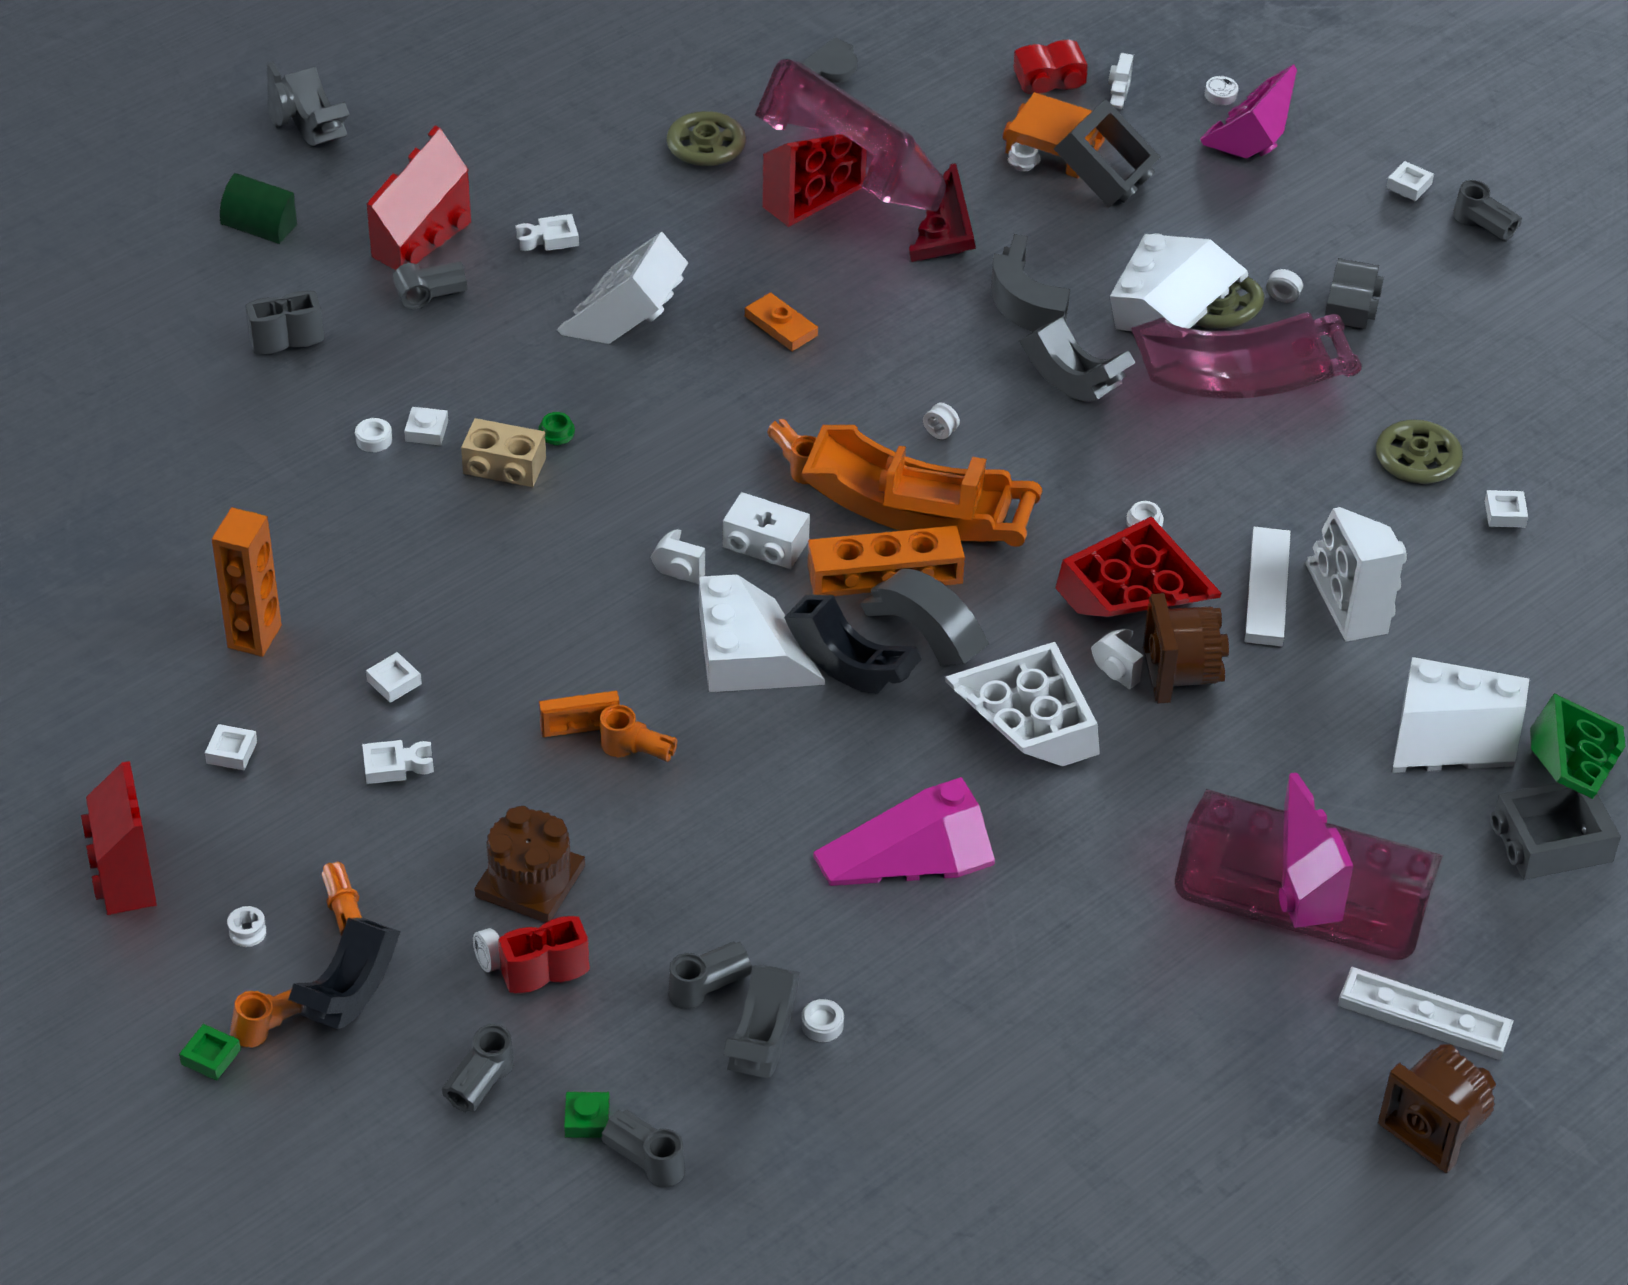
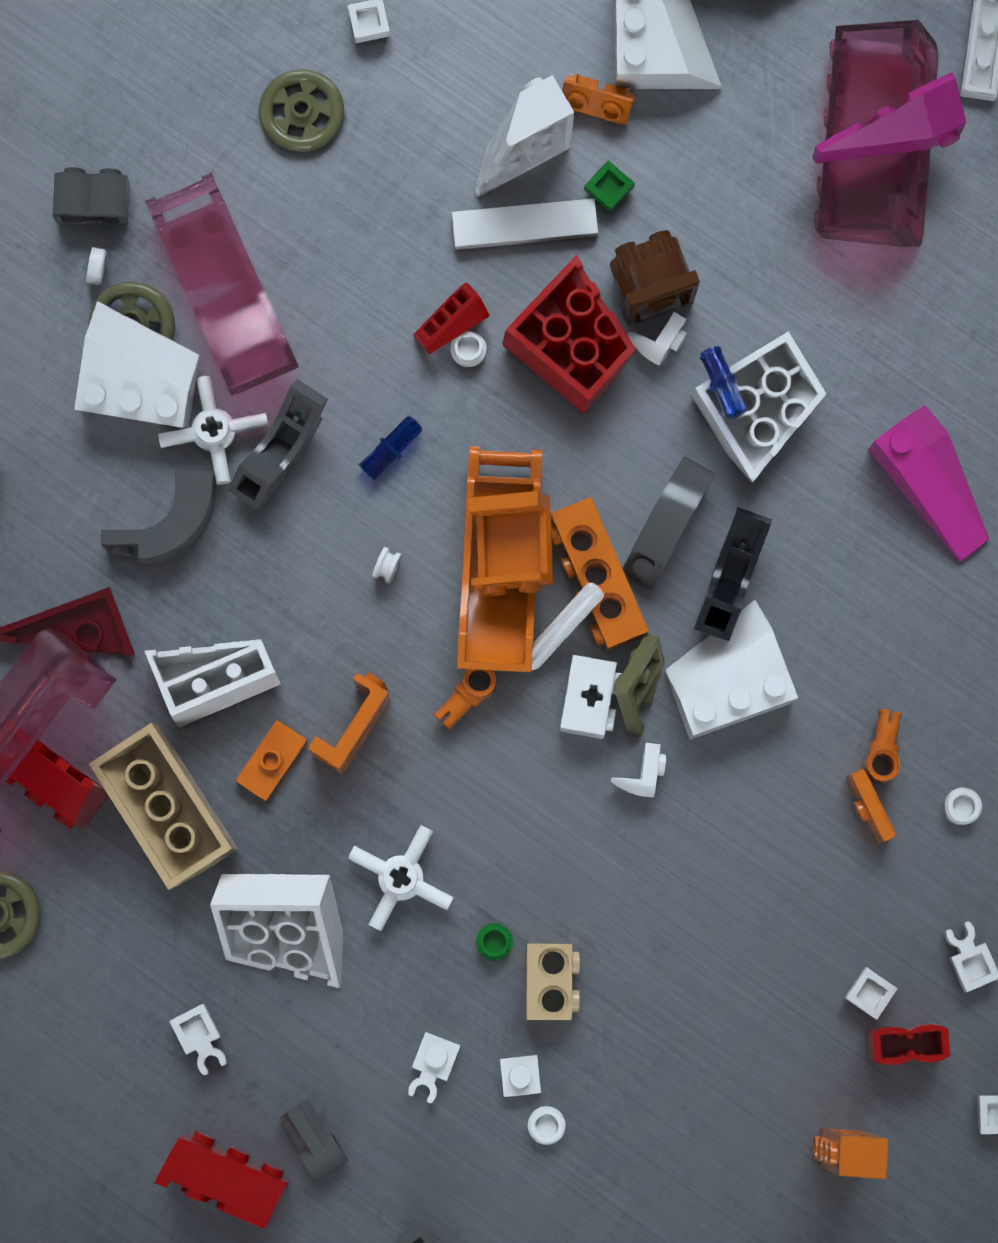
camera: 105 degrees left, 35 degrees up
none -> tan slope [89,723,238,890]
none -> white wedge [145,639,281,728]
none -> white bar [158,376,269,485]
none -> orange panel [307,672,391,775]
none -> white bar [348,825,454,931]
none -> clear blue axle [358,416,422,481]
none -> white plate [408,1032,461,1104]
none -> red slope [413,282,490,354]
none -> white axle [532,583,604,670]
none -> orange hinge [562,73,636,126]
none -> green plate [584,160,635,213]
none -> olive wing [614,634,665,737]
none -> clear blue axle [699,346,746,419]
none -> red brick [866,1024,951,1065]
none -> white tile [943,787,982,825]

